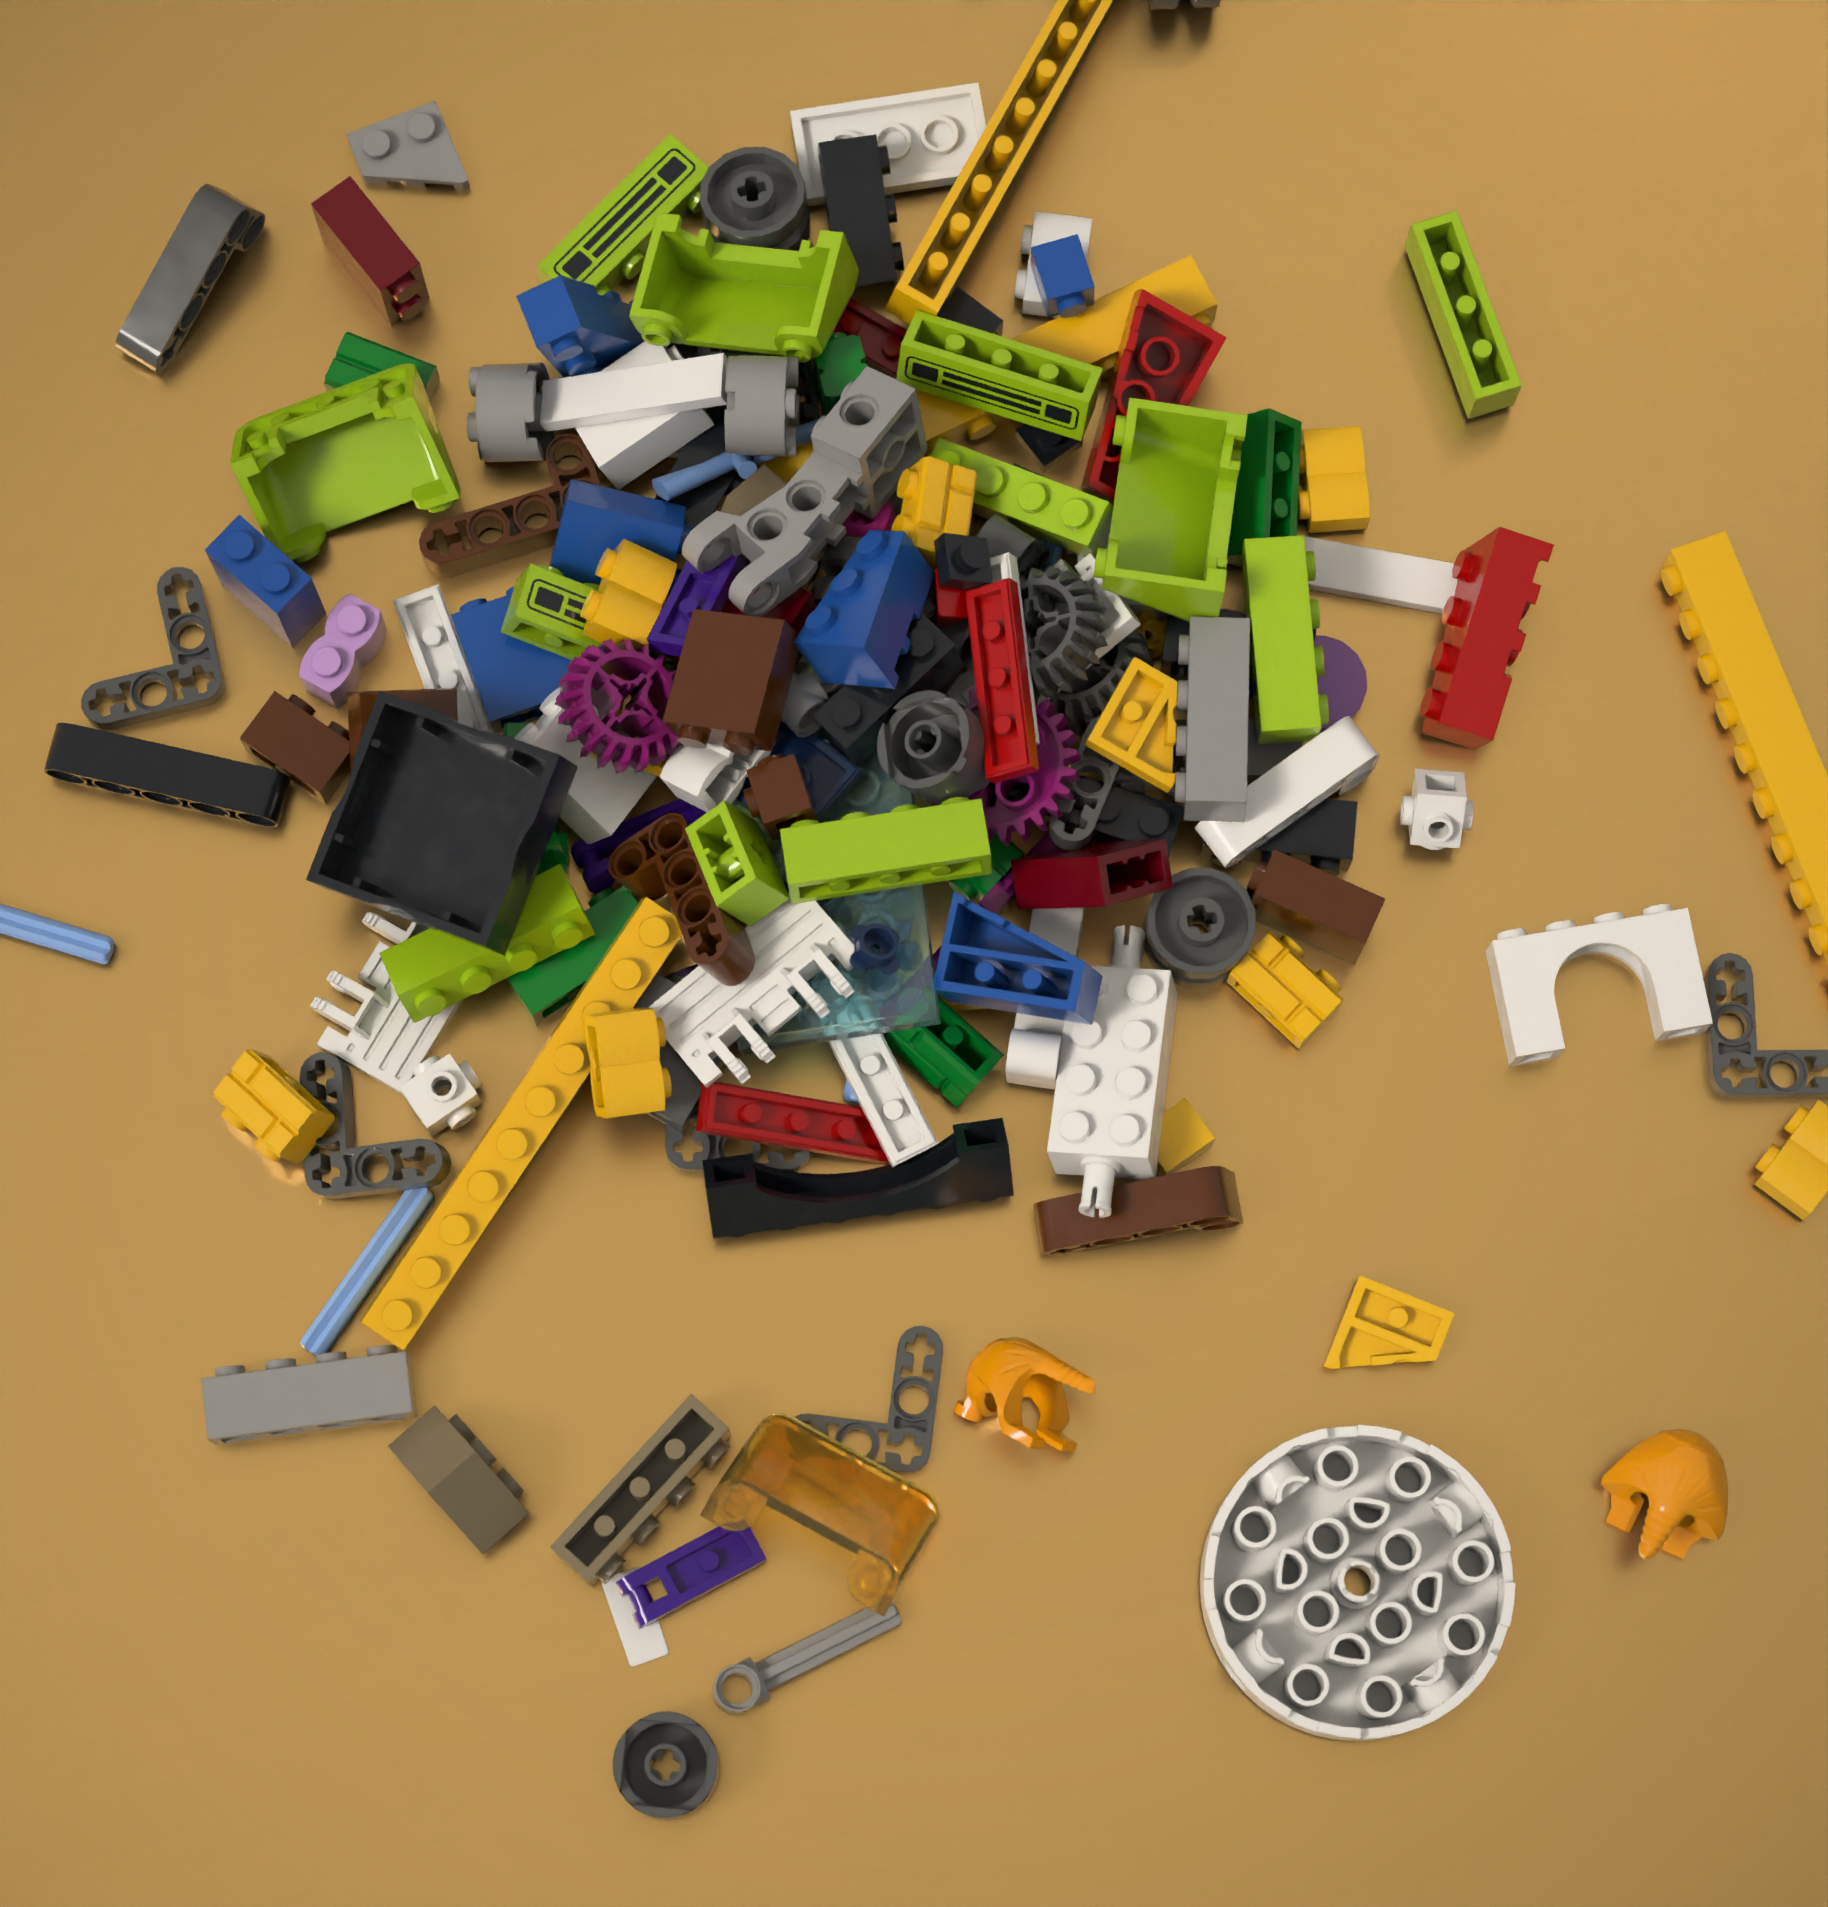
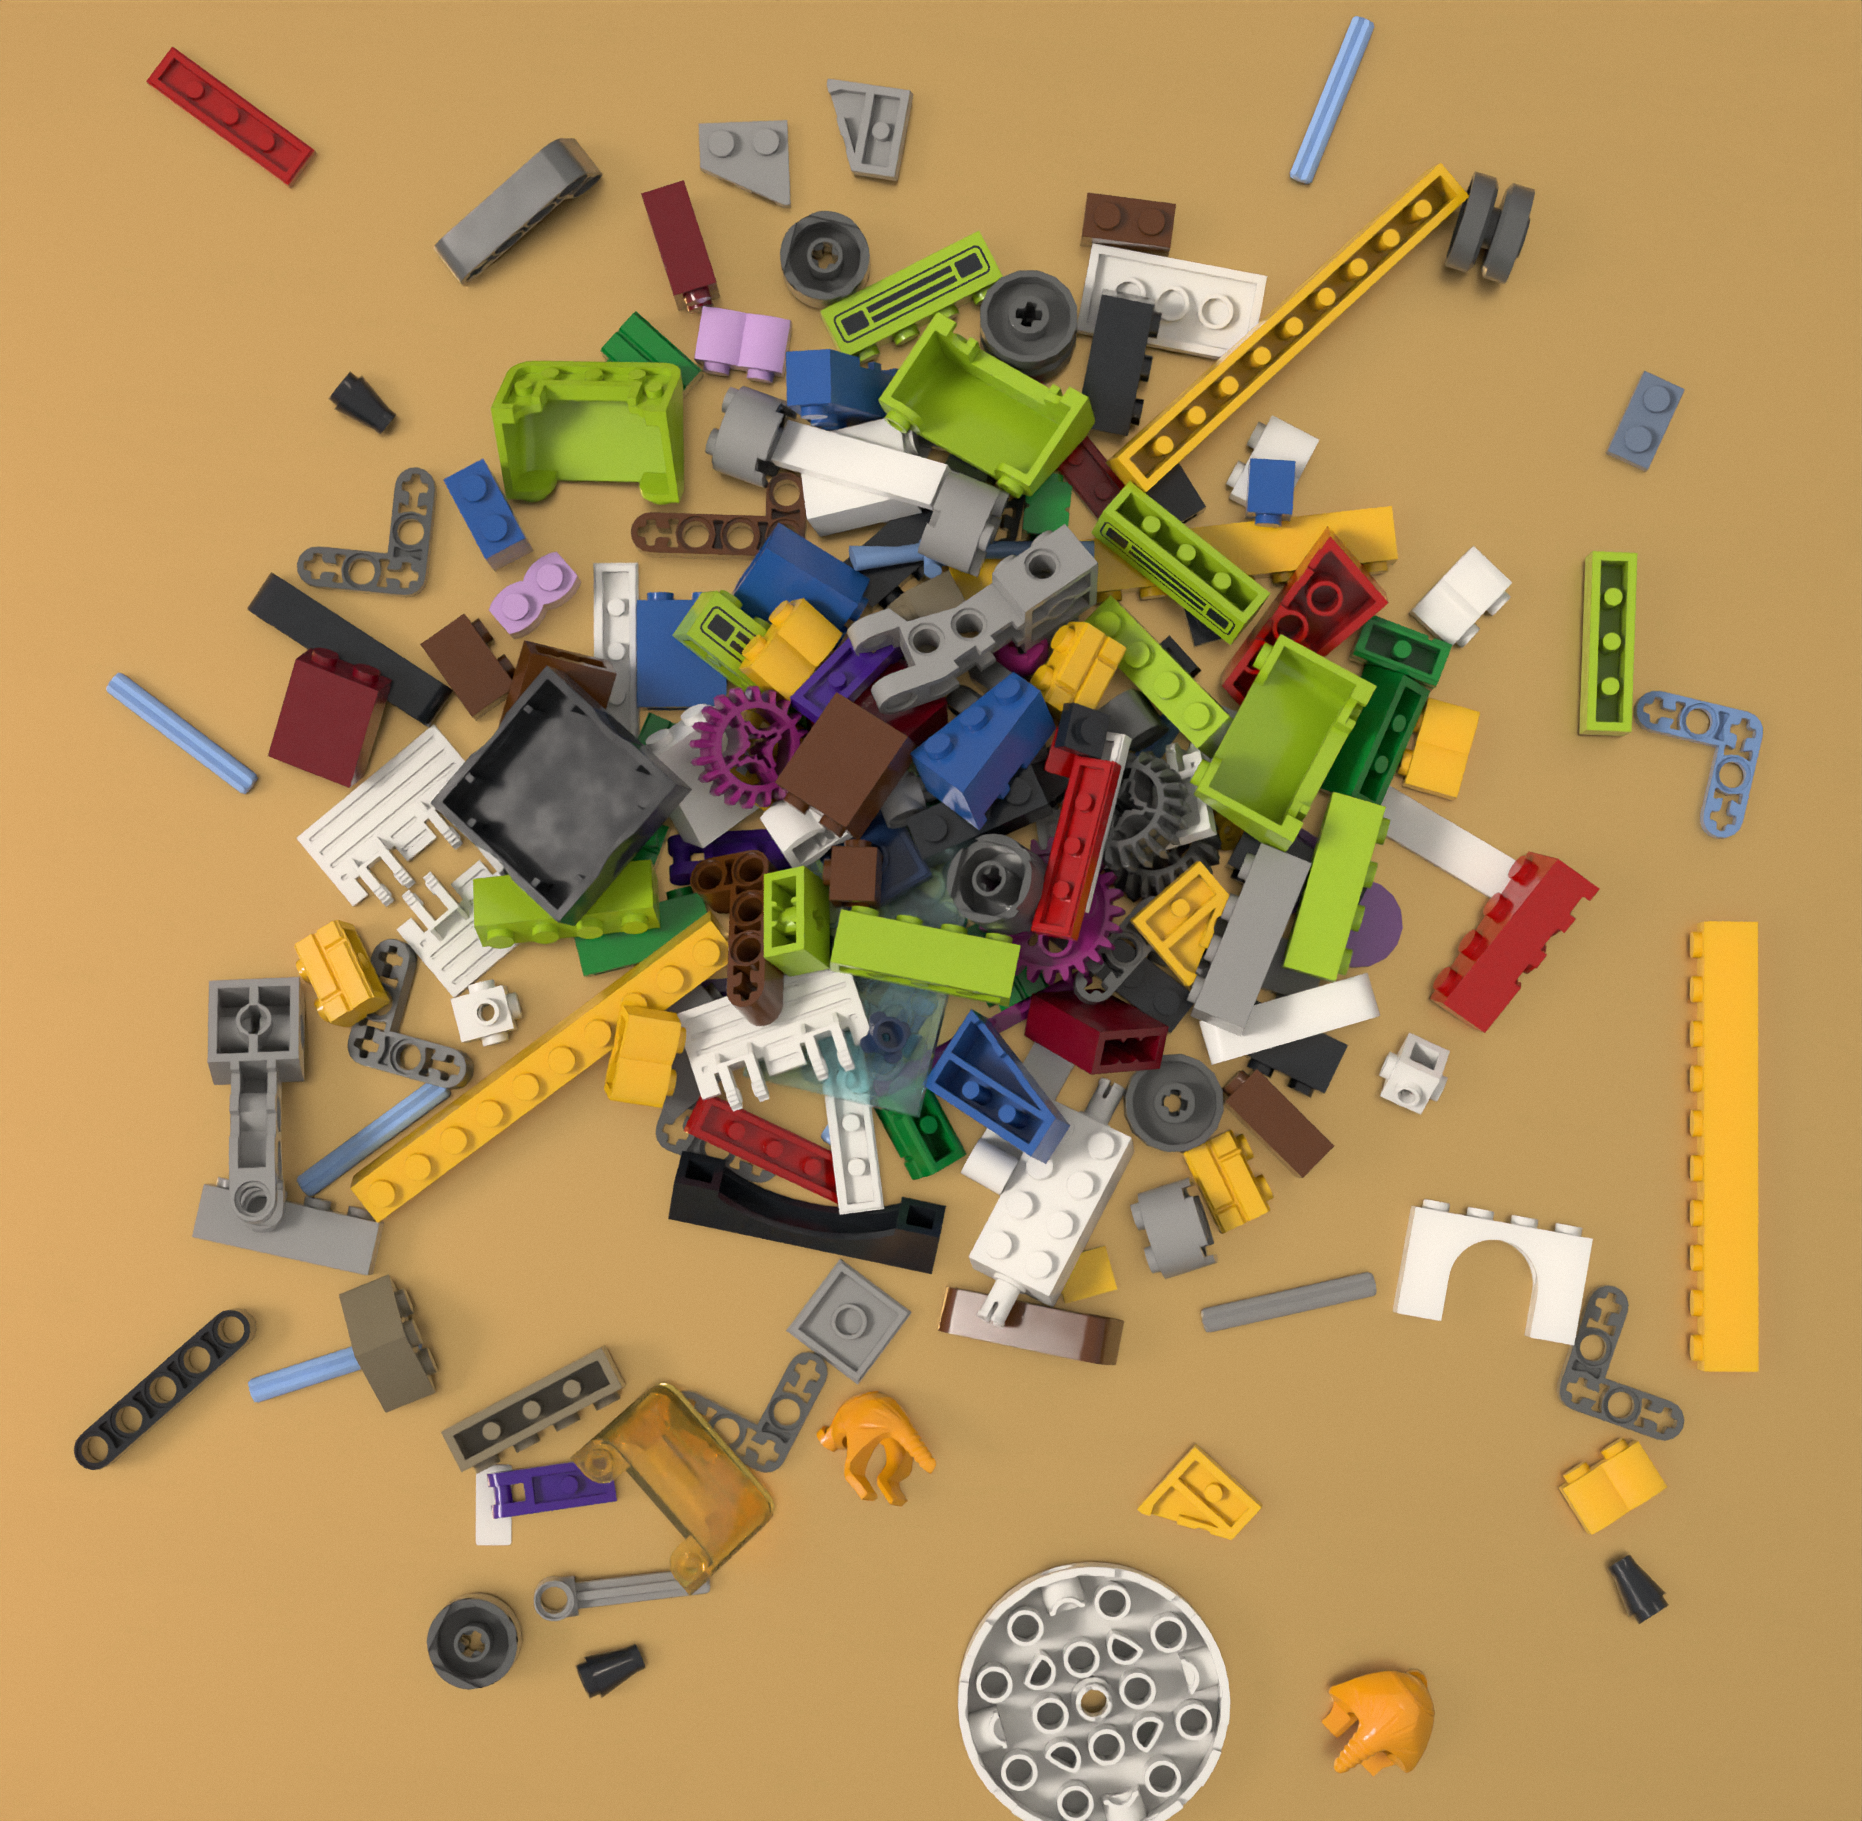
camera: 20 degrees right, 10 degrees up
none -> black beam [74,1308,257,1470]
none -> light grey brick [207,977,305,1233]
none -> light blue axle [248,1344,422,1402]
none -> dark red brick [268,647,393,788]
none -> white hinge [297,724,465,907]
none -> black cone [328,371,397,435]
none -> black cone [575,1644,646,1699]
none -> lavender brick [694,306,792,383]
none -> dark grey brick [780,211,870,309]
none -> light grey tile [786,1259,912,1384]
none -> light grey wing [827,79,913,181]
none -> reddish brown brick [1080,193,1176,257]
none -> light grey brick [1130,1177,1218,1279]
none -> light grey axle [1201,1272,1377,1332]
none -> green brick [1349,615,1452,691]
none -> white brick [1409,546,1512,648]
none -> sand blue plate [1606,371,1685,472]
none -> medium blue beam [1633,691,1763,839]

